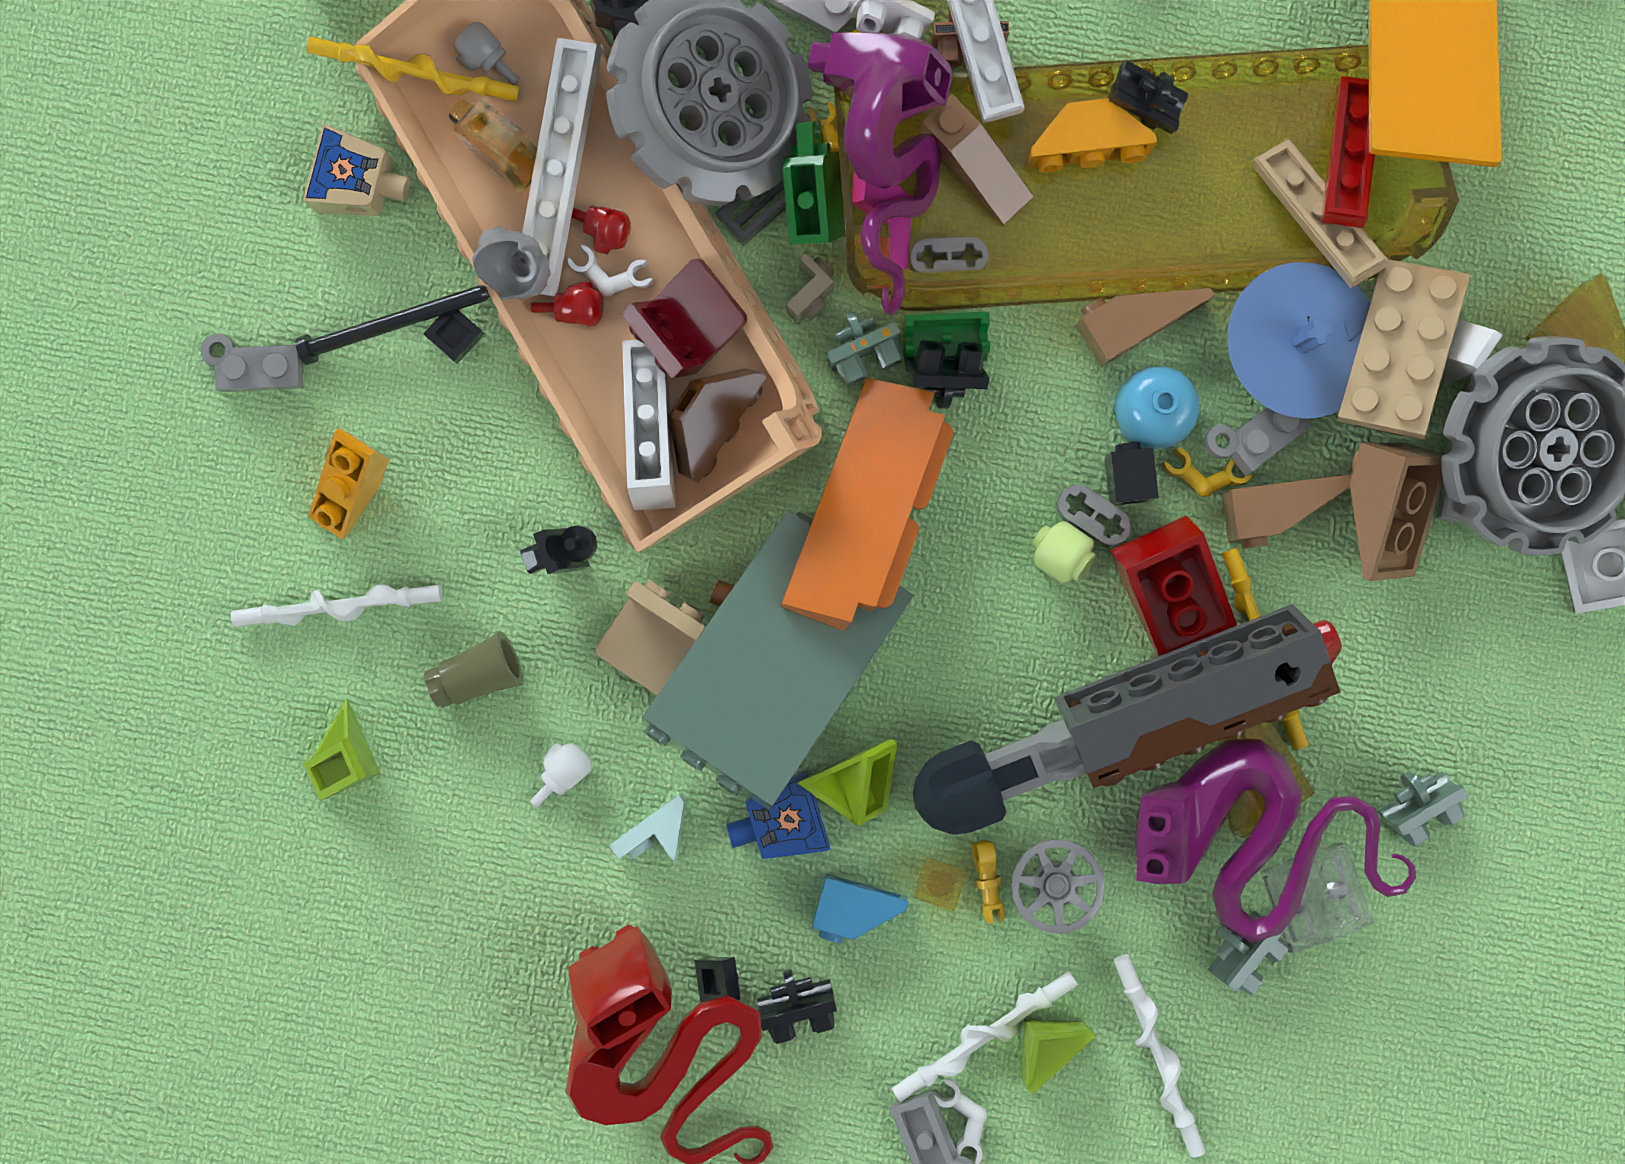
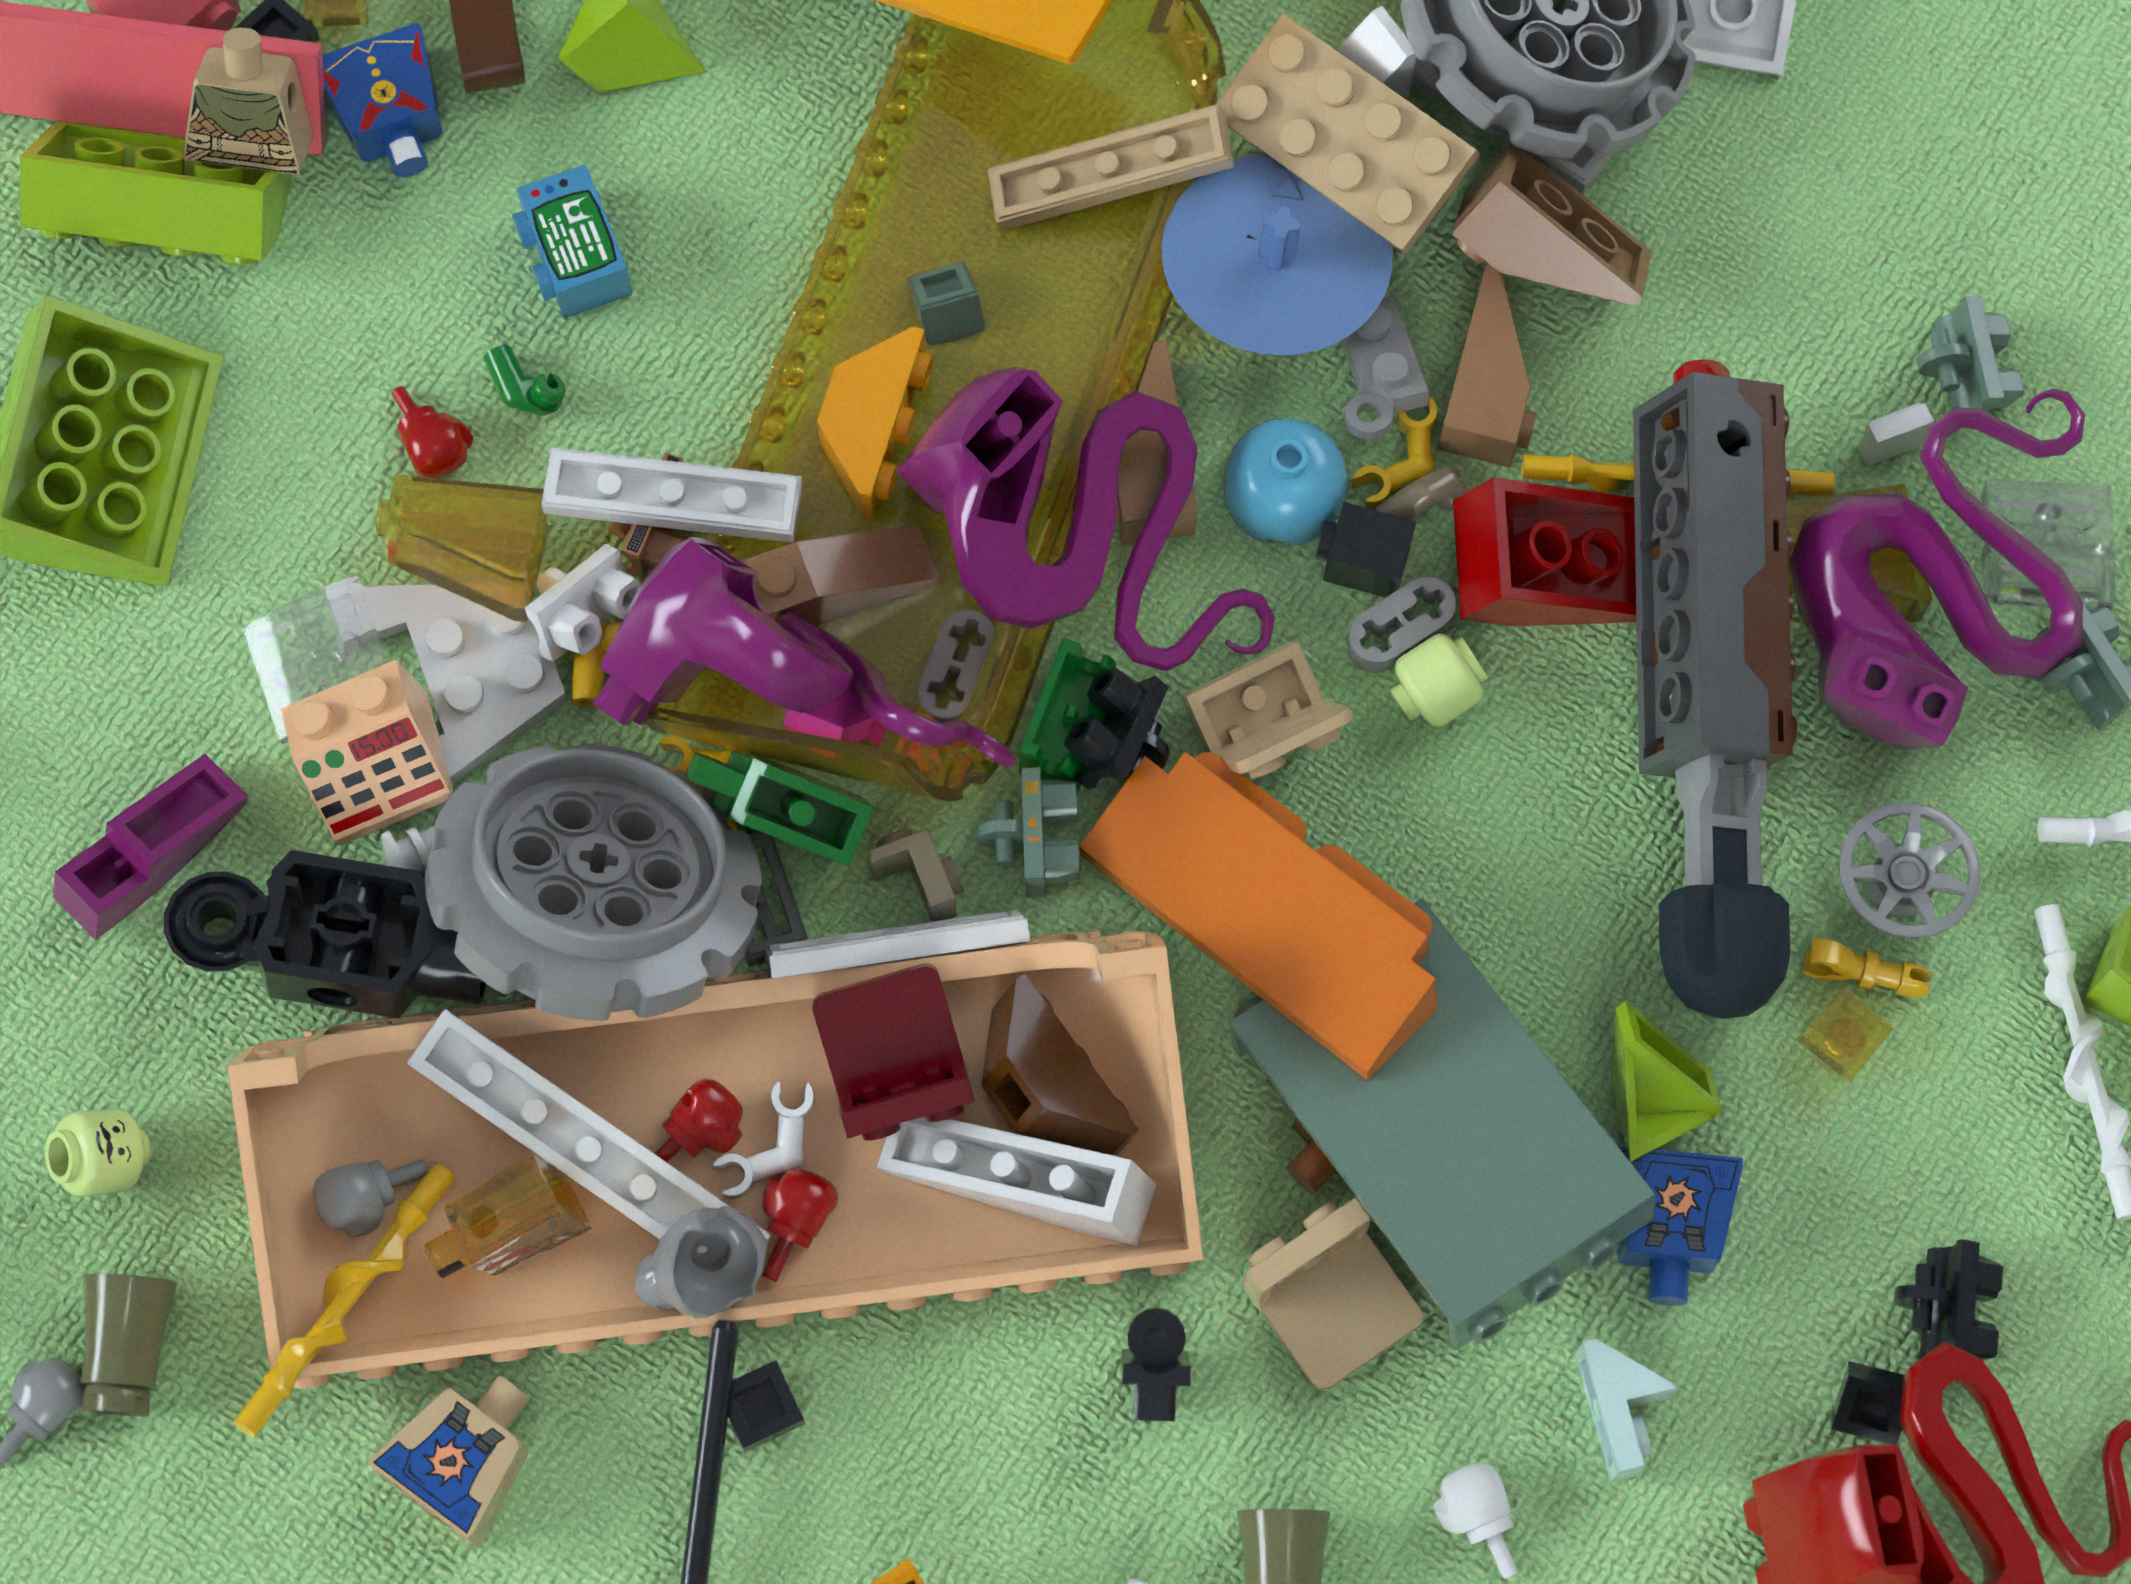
camera: 70 degrees left, 15 degrees down
dark azure slope [812,874,909,943] -> none
black hips [1108,60,1189,134] -> none
red tile [1321,76,1375,228] -> none
none -> white tile [765,909,1030,979]
none -> magenta hips [895,367,1276,671]
none -> sand green slope [906,262,985,345]
none -> tan bracket [1180,641,1354,778]
none -> dark tan arm [1376,466,1468,520]
none -> white tile [1857,403,1934,467]

